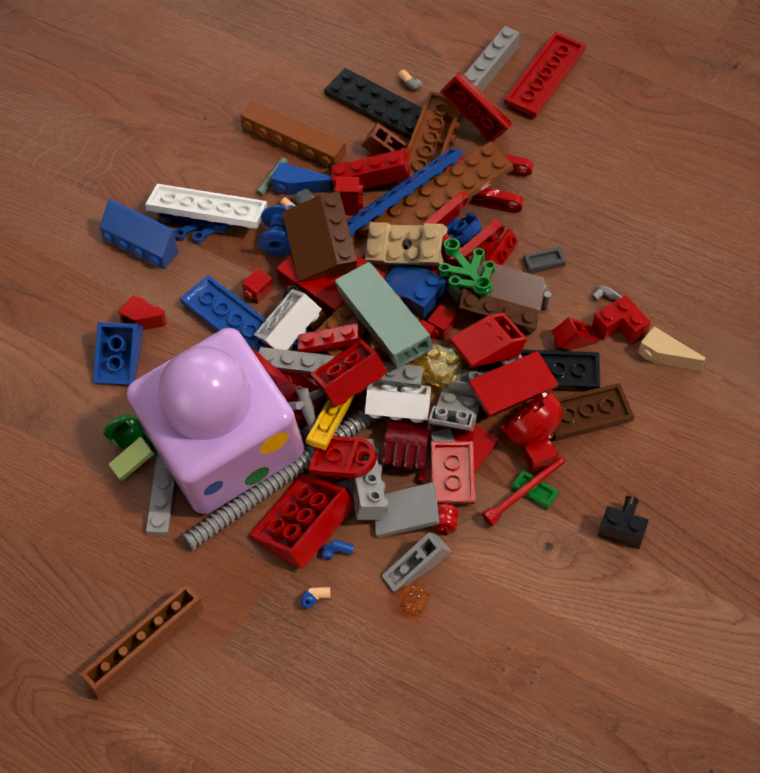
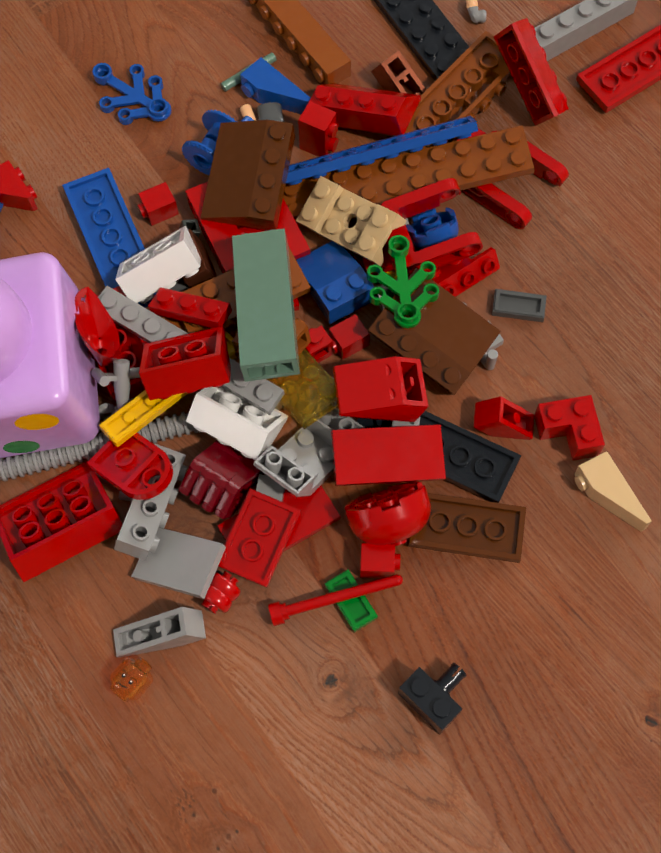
camera: 25 degrees right, 10 degrees up
blue slope [99,199,178,269] -> none
white plate [145,184,267,228] -> none
arm [301,587,330,608] -> none
blue arm [321,540,354,560] -> none
light grey bar [592,285,622,301] -> none

